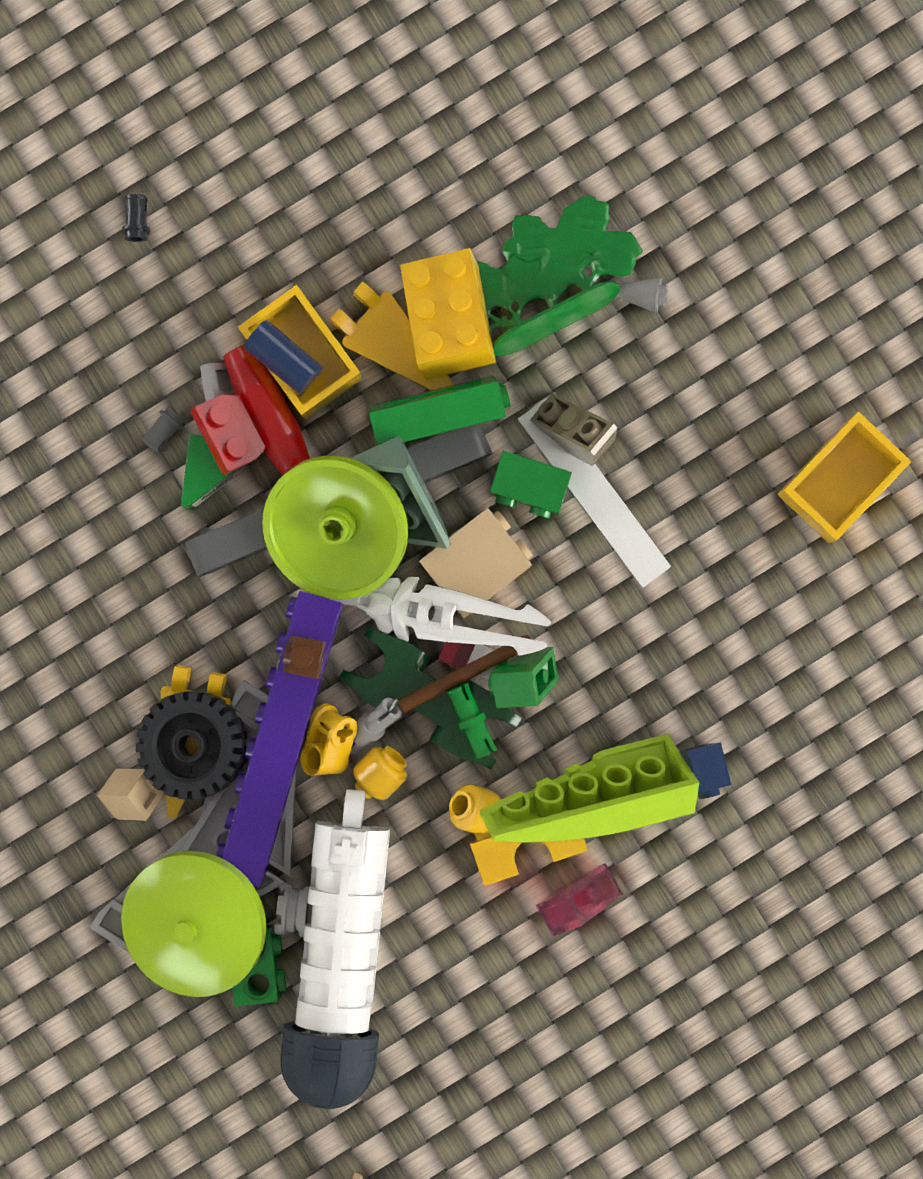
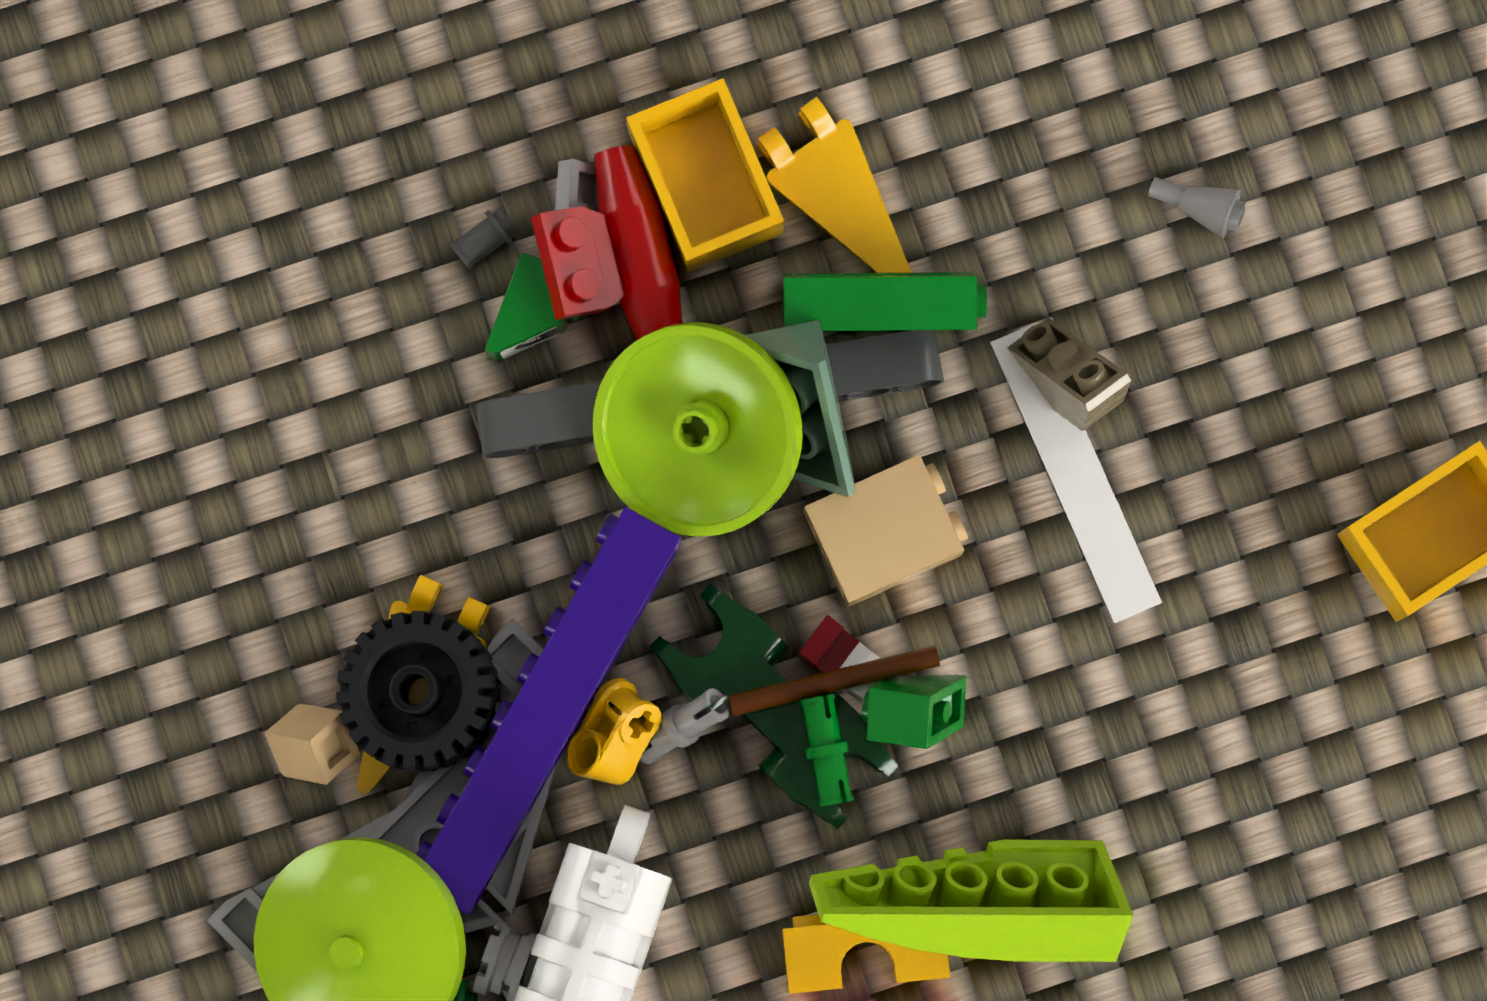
camera: 10 degrees right, 5 degrees down
dark blue brick [244,320,324,396] -> none
reddish brown brick [283,636,327,679] -> none
white sword [327,577,551,656] -> none
yellow head [353,746,407,800] -> none
yellow piece [400,248,496,379] -> none
yellow head [449,784,501,835] -> none
green plant [477,195,643,356] -> none
green brick [490,450,572,519] -> none
dark blue brick [679,742,731,799] -> none

